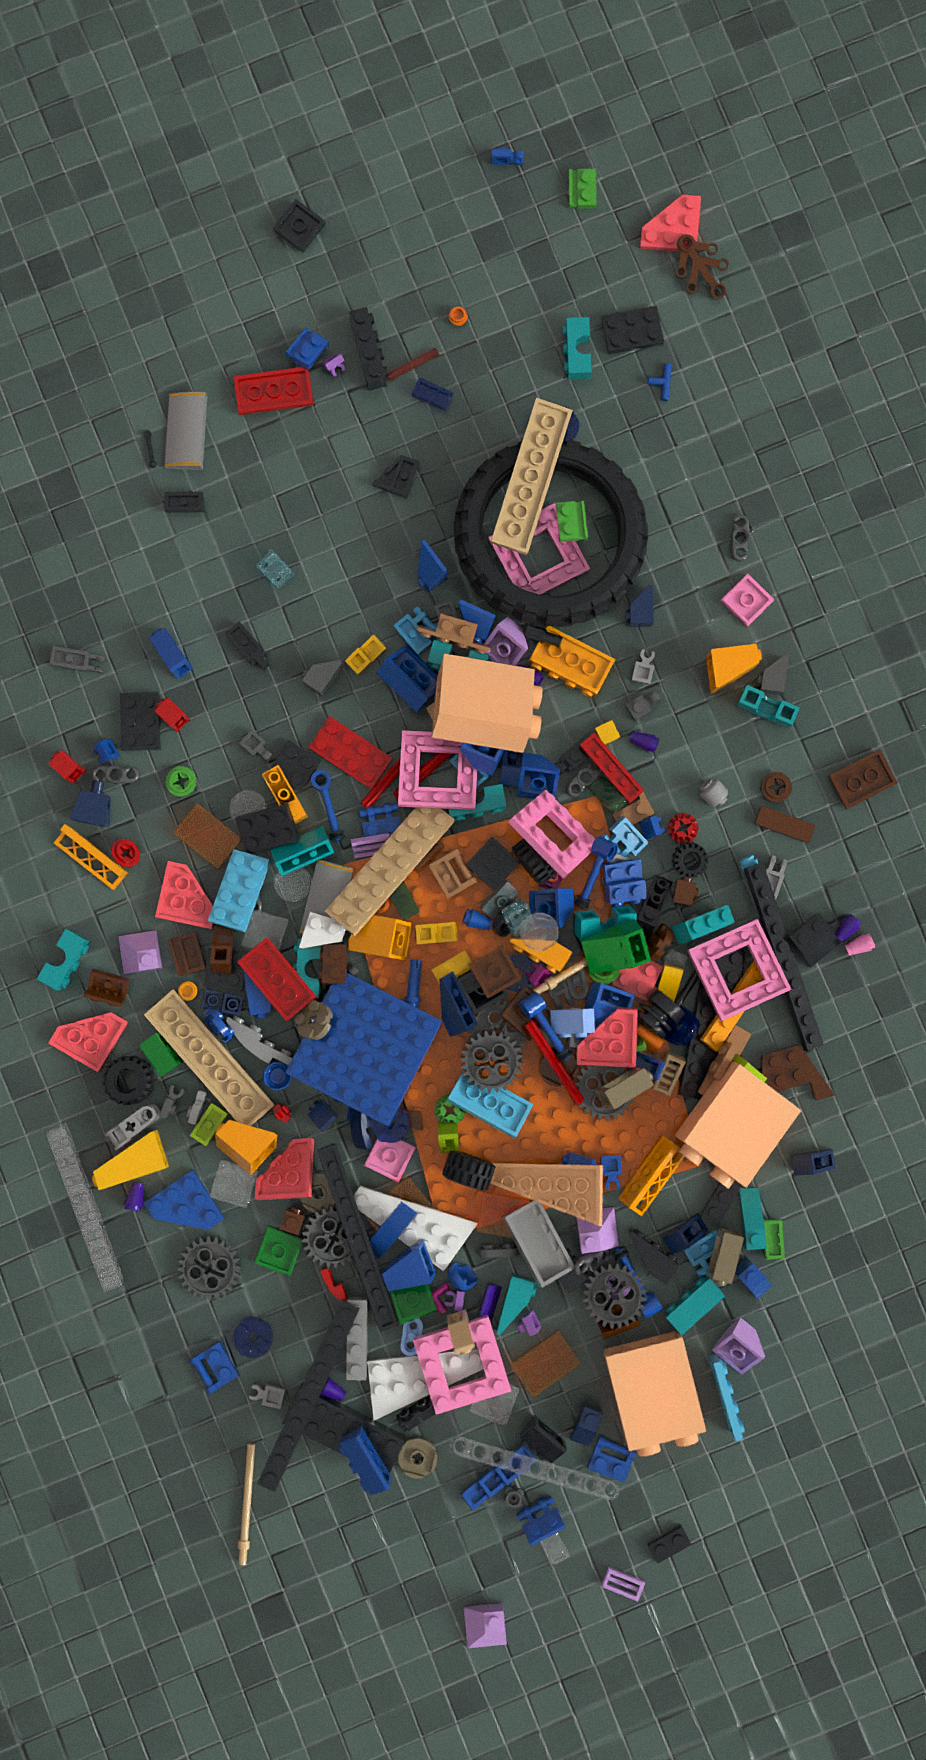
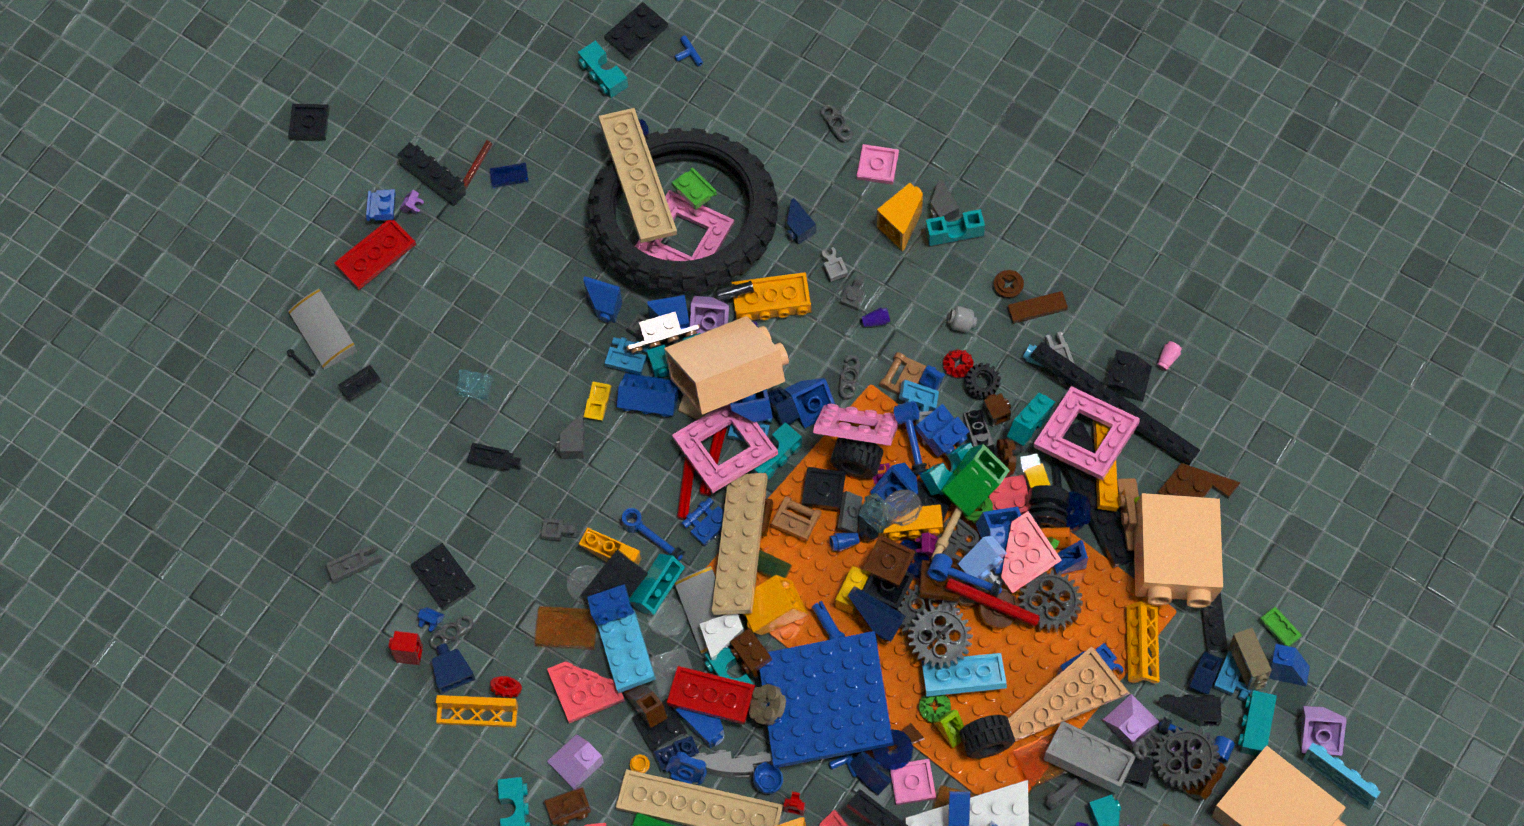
camera: 30 degrees left, 20 degrees down
blue slope [149,628,193,679] -> none
red brick [154,697,190,732] -> none
bright green gear [166,766,197,797] -> none
reddish brown plate [168,932,206,977] -> none
black plate [271,740,321,793] -> none
dark blue slope [307,1100,339,1132] -> none
red plate [308,716,393,790] -> none
lavender tile [351,833,389,858] -> none
black wing [372,455,419,498] -> none
yellow slope [415,922,458,944] -> none
orange plate [449,307,467,326] -> none
black hinge [557,731,593,775] -> none
red plate [579,732,644,803] -> none
clear green plate [588,775,627,814] -> none
yellow tile [595,720,620,745] -> none
dark tan window [595,1067,654,1109] -> none
tan slope [652,1051,686,1096] -> none
teal slope [739,1187,766,1250] -> none
dark blue slope [792,1149,835,1175] -> none
reddish brown plate [828,750,898,810] -> none
dark purple cone [835,914,862,942] -> none
none -> blue bracket [587,584,634,626]

